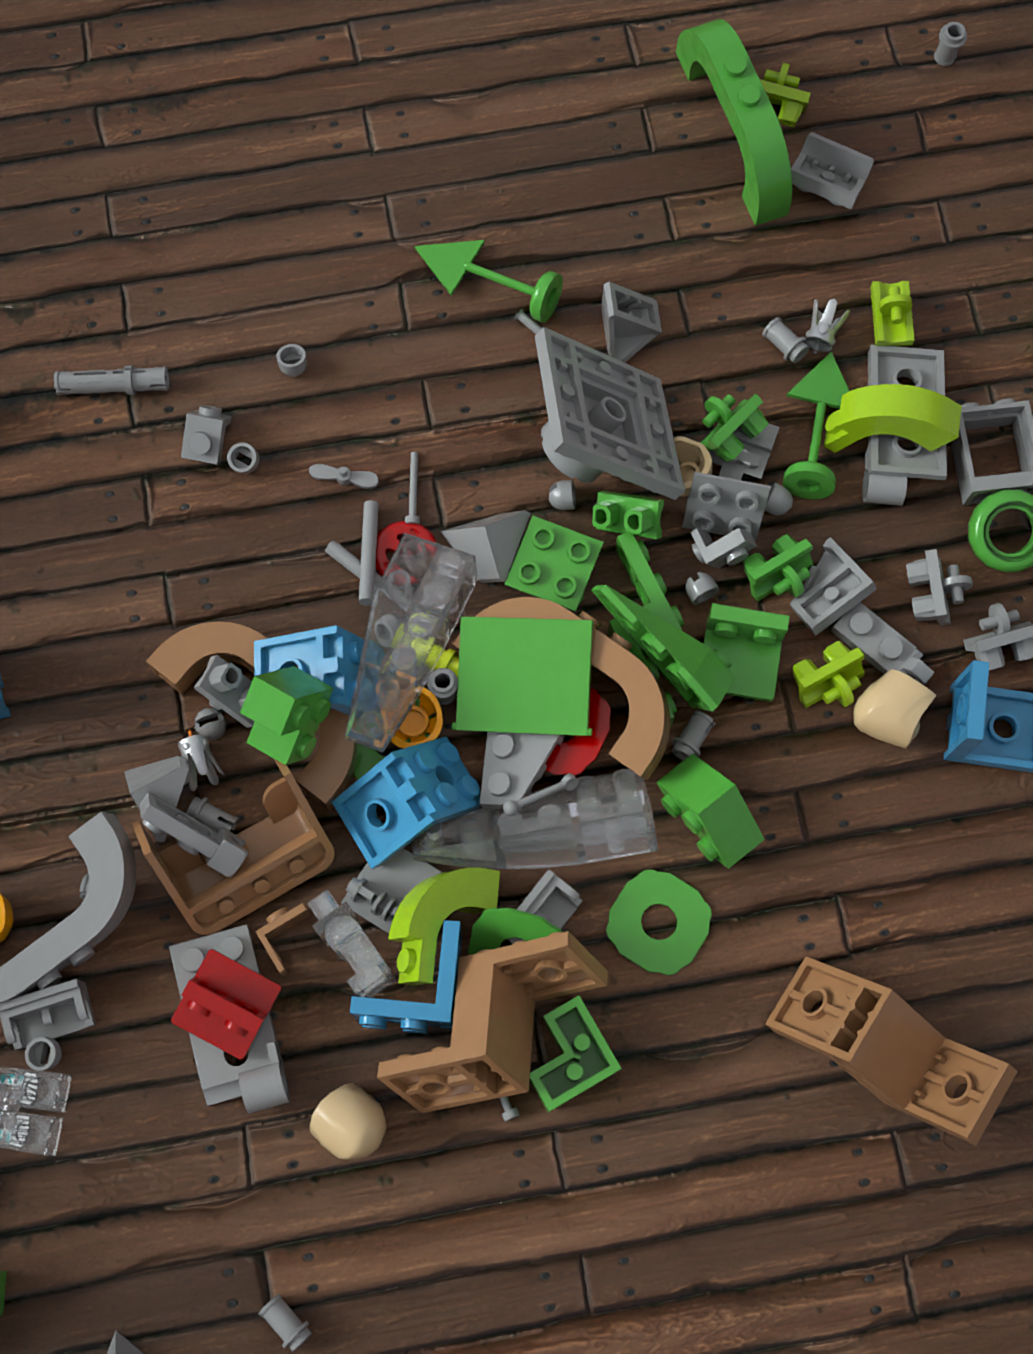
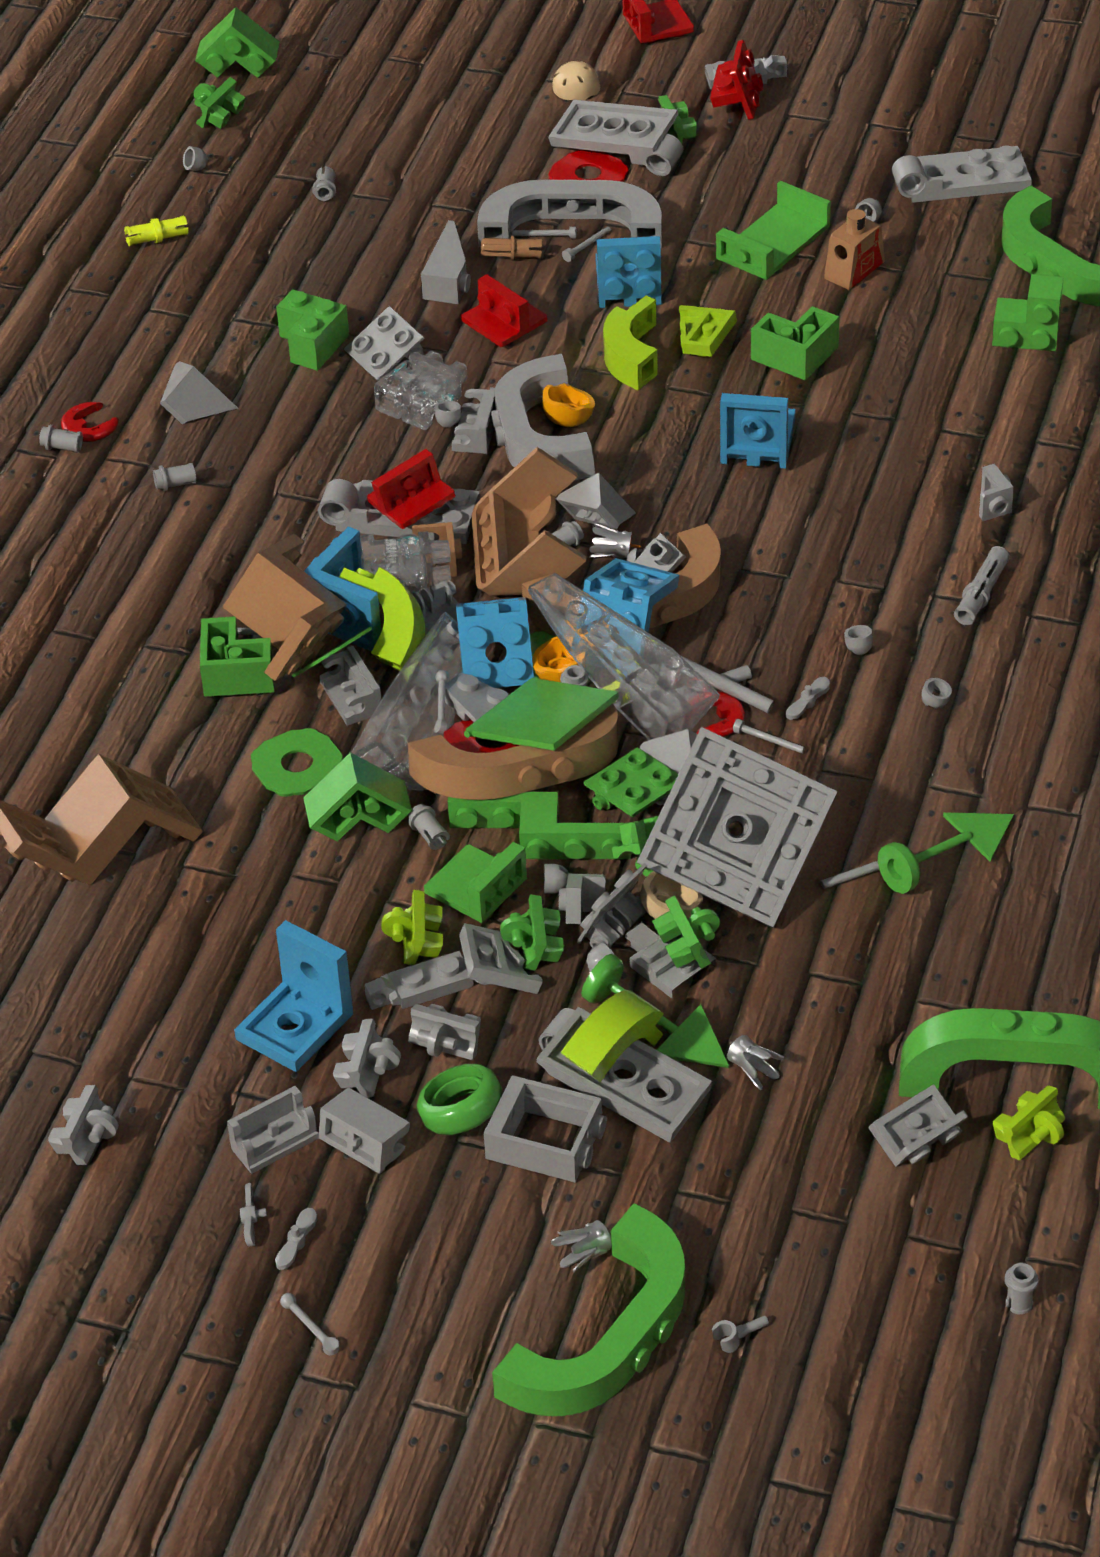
camera: 120 degrees right, 30 degrees down
light grey plate [139,792,248,878] -> none
light grey bracket [181,405,232,465] -> none
bright green brick [240,666,334,765] -> none
tan piece [310,1082,387,1160] -> none
bright green wedge [591,585,735,712] -> none
light grey slope [601,281,662,363] -> none
light grey pin [762,317,809,363] -> none
tan piece [853,669,936,749] -> none
lime hips [870,281,915,347] -> none

